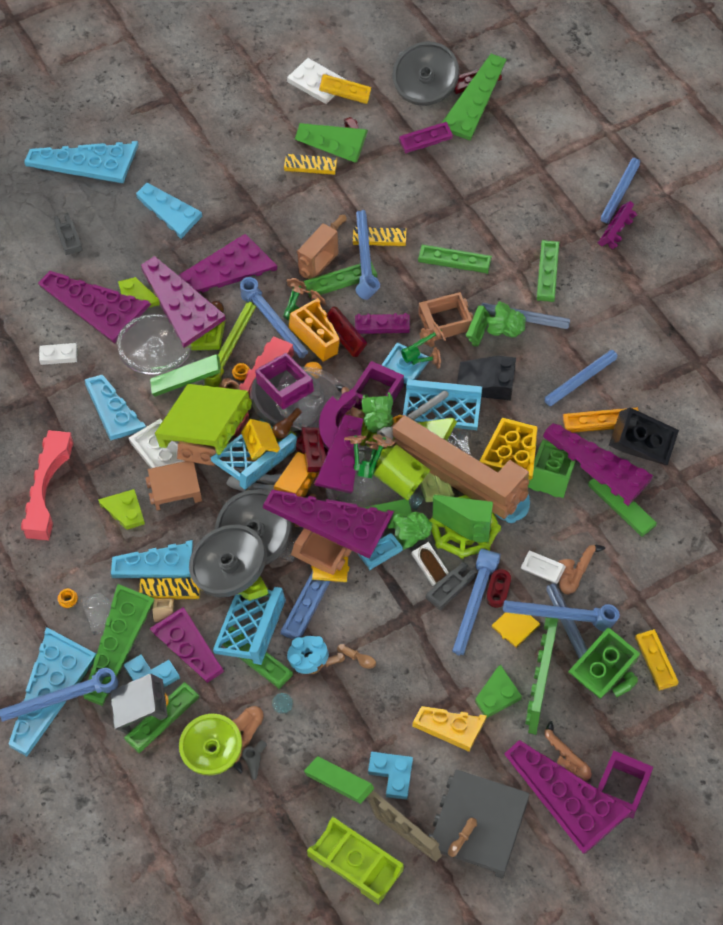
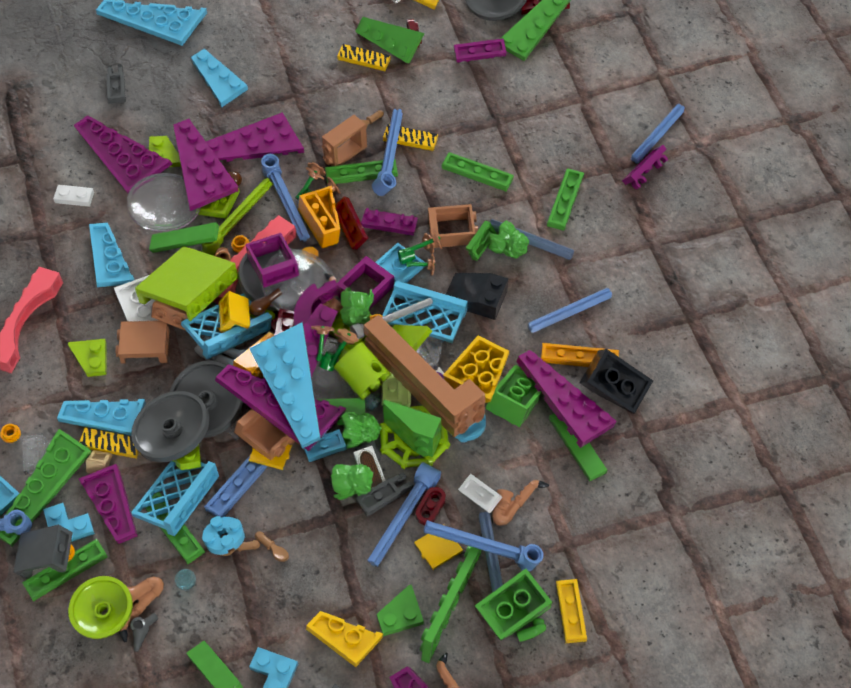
camera: 10 degrees right, 0 degrees up
none -> medium azure wing [249,322,321,449]
none -> bright green hair [331,464,373,500]

